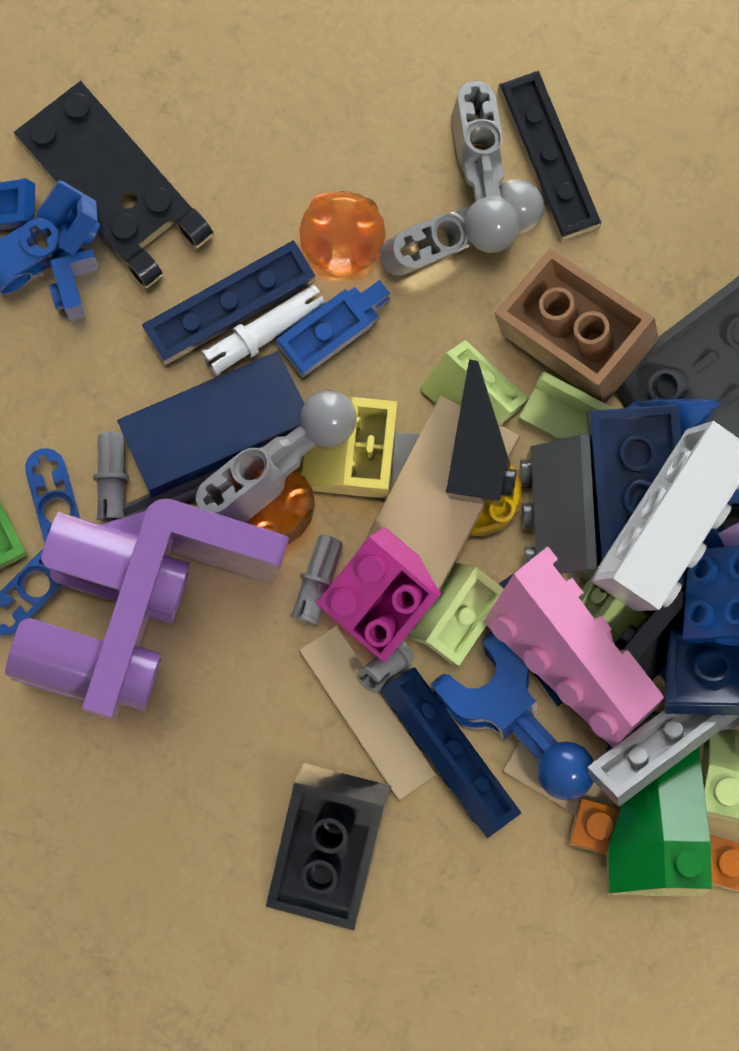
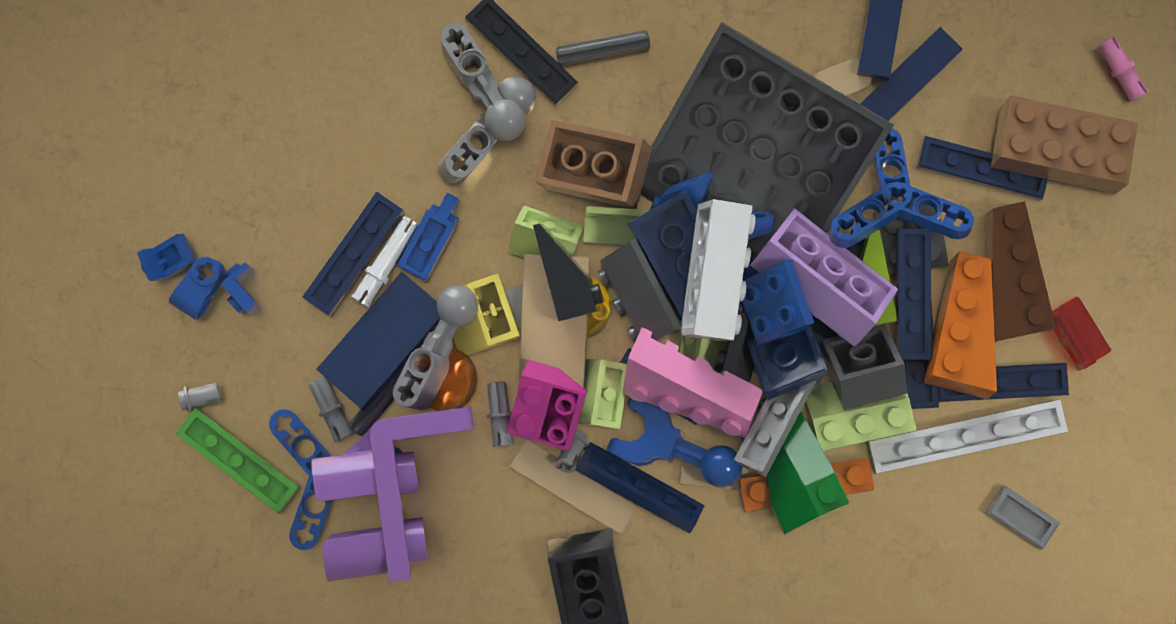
camera: 15 degrees left, 5 degrees up
black hinge [13,80,214,289] -> none
blue bracket [37,180,100,256] -> none
clear orange dish [299,191,386,276] -> none
none -> dark grey axle [556,30,650,65]

